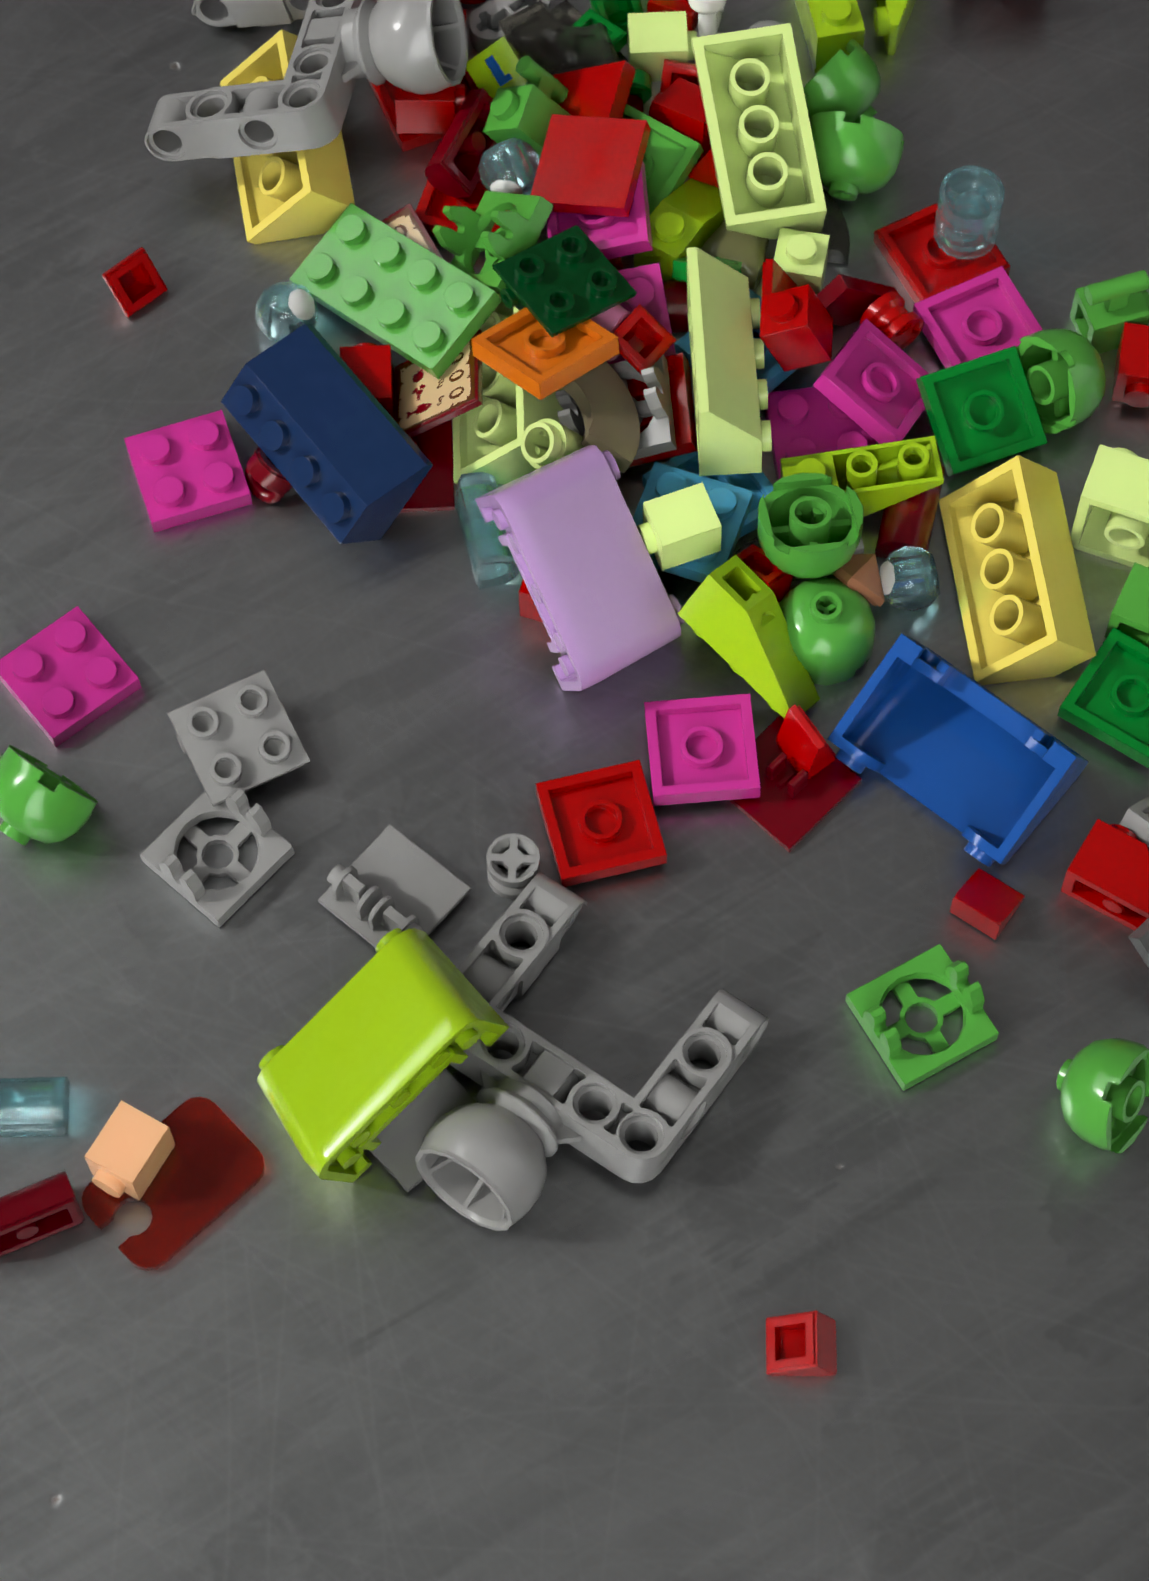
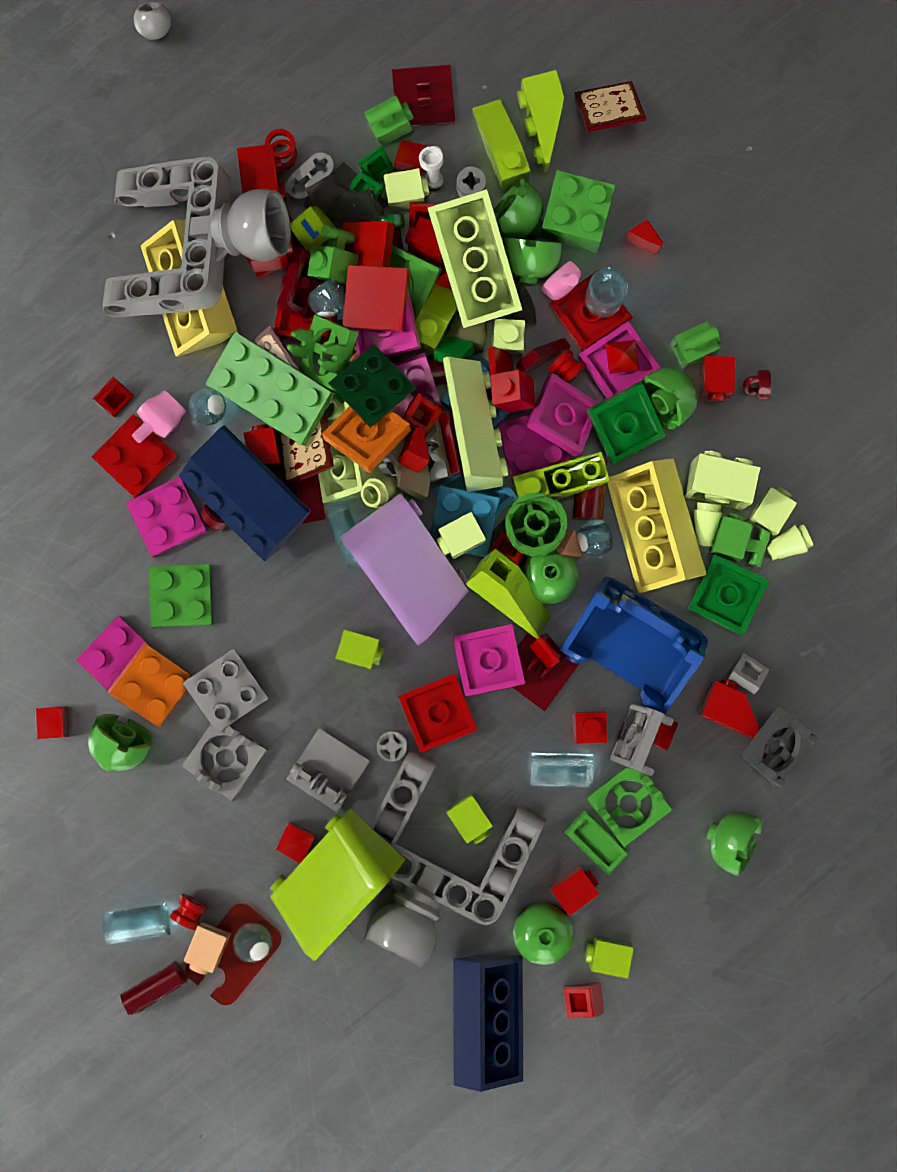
camera: 10 degrees left, 20 degrees up
none -> red plate [92,414,178,498]
none -> orange plate [108,642,193,728]
none -> bright pink piece [132,391,186,443]
none -> bright green plate [149,564,213,628]
none -> red wheel [170,894,209,931]
none -> clear light blue piece [233,923,272,963]
none -> red slope [276,822,317,863]
none -> lime brick [335,629,384,670]
none -> red slope [398,426,429,473]
none -> lime brick [446,794,493,844]
none -> dark blue slope [453,955,523,1092]
none -> bright green cylinder [512,901,574,965]
none -> clear light blue brick [530,753,594,787]
none -> bright green brick [540,170,615,253]
none -> bright pink piece [540,261,581,300]
none -> red brick [549,866,600,916]
none -> bright green tile [564,810,630,876]
none -> red brick [573,712,608,744]
none -> lime brick [585,936,634,979]
none -> red slope [605,340,640,374]
none -> light grey piece [610,704,674,777]
none -> red slope [625,220,663,255]
none -> yellowish green cone [693,502,723,547]

